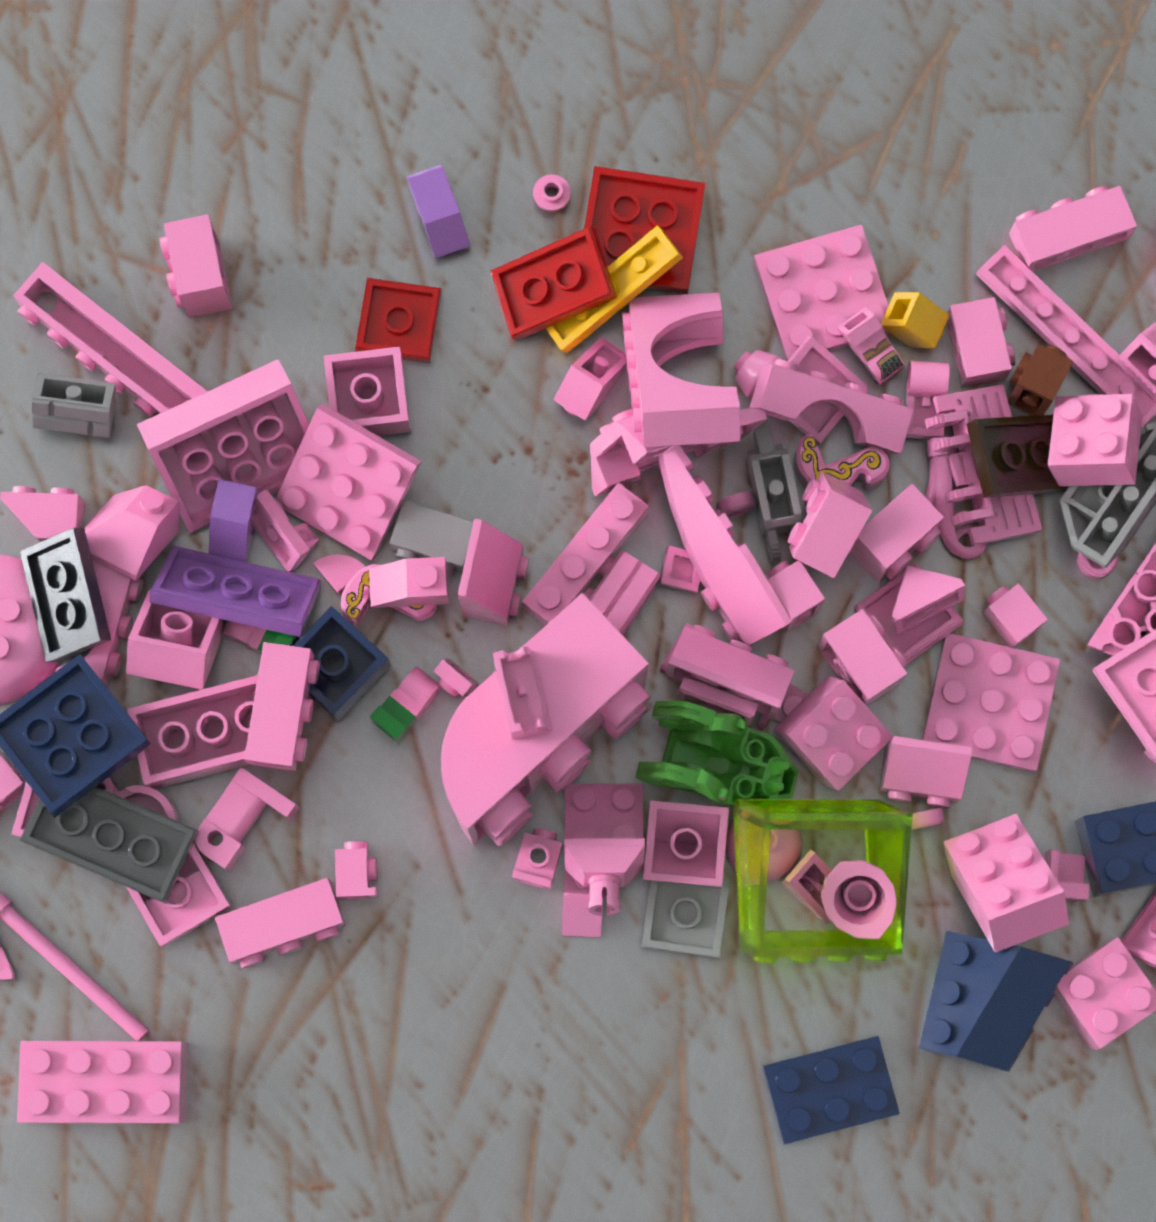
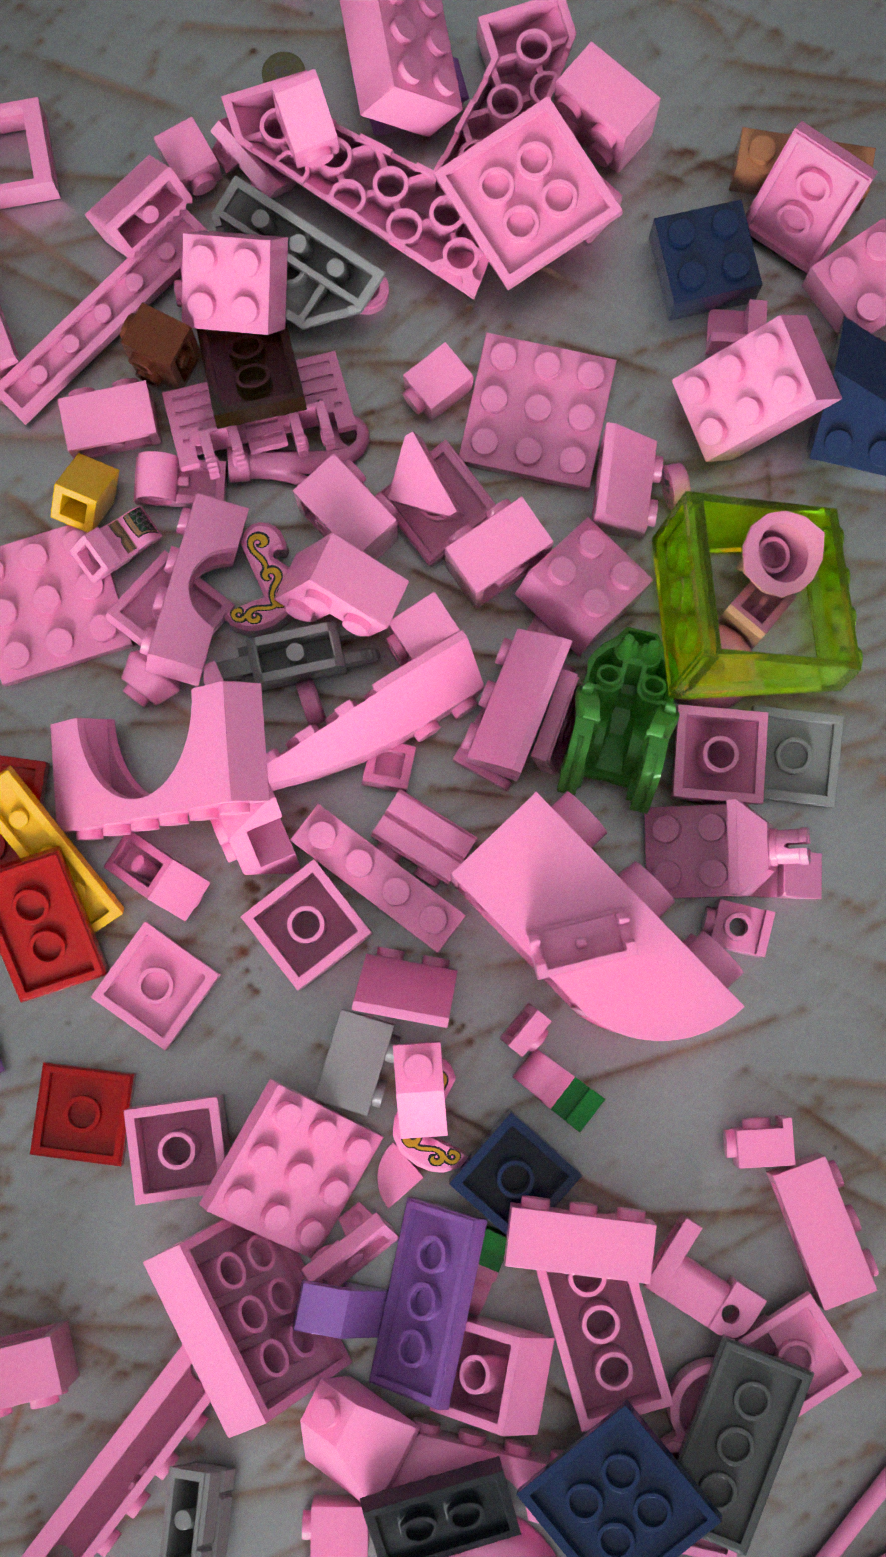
camera: 90 degrees left, 5 degrees up
none -> bright pink plate [91,922,221,1051]
none -> bright pink brick [240,859,373,991]

